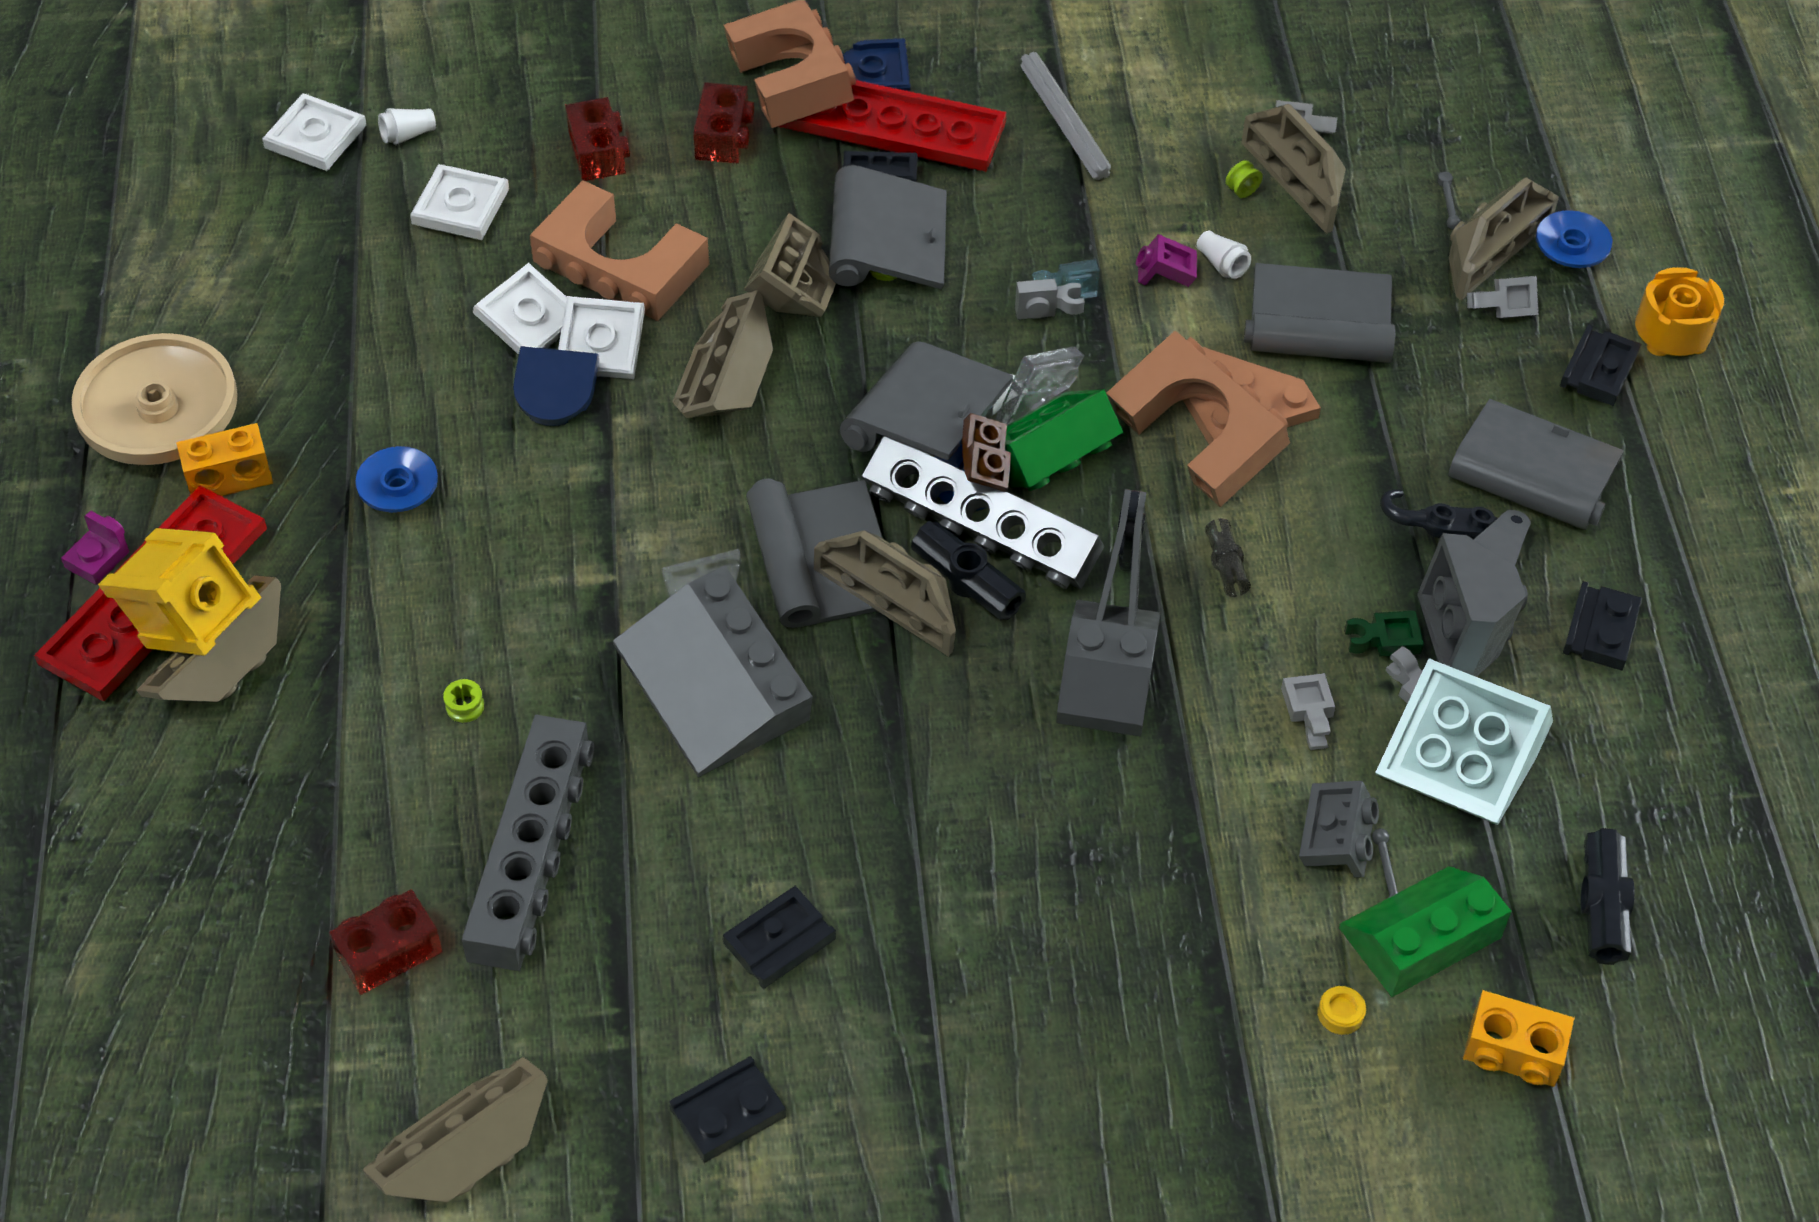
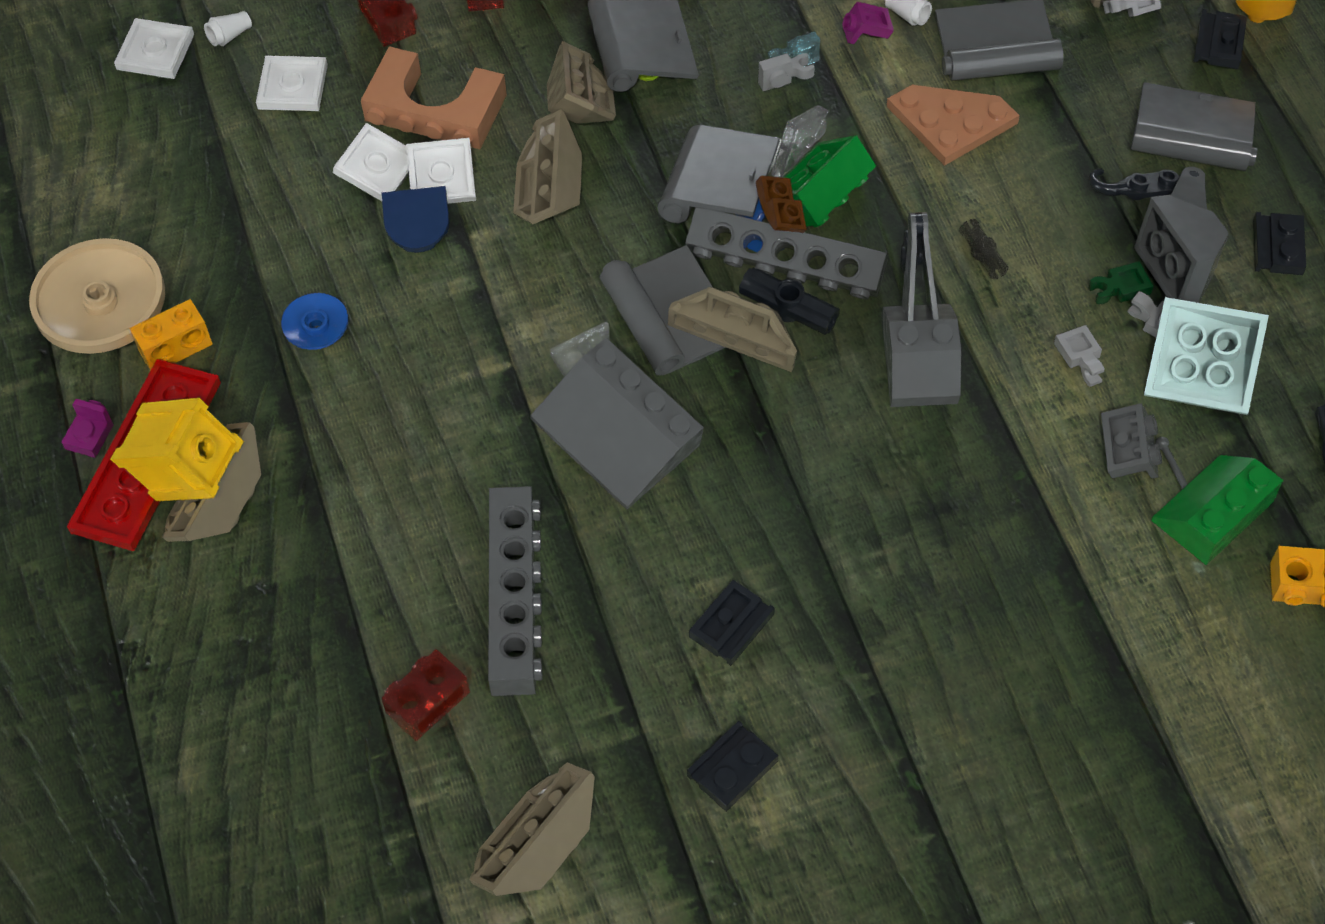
camera: 10 degrees left, 5 degrees up
lime bush [443,679,484,723] -> none
nougat arch [1106,330,1290,507] -> none
yellow tile [1318,986,1366,1035] -> none

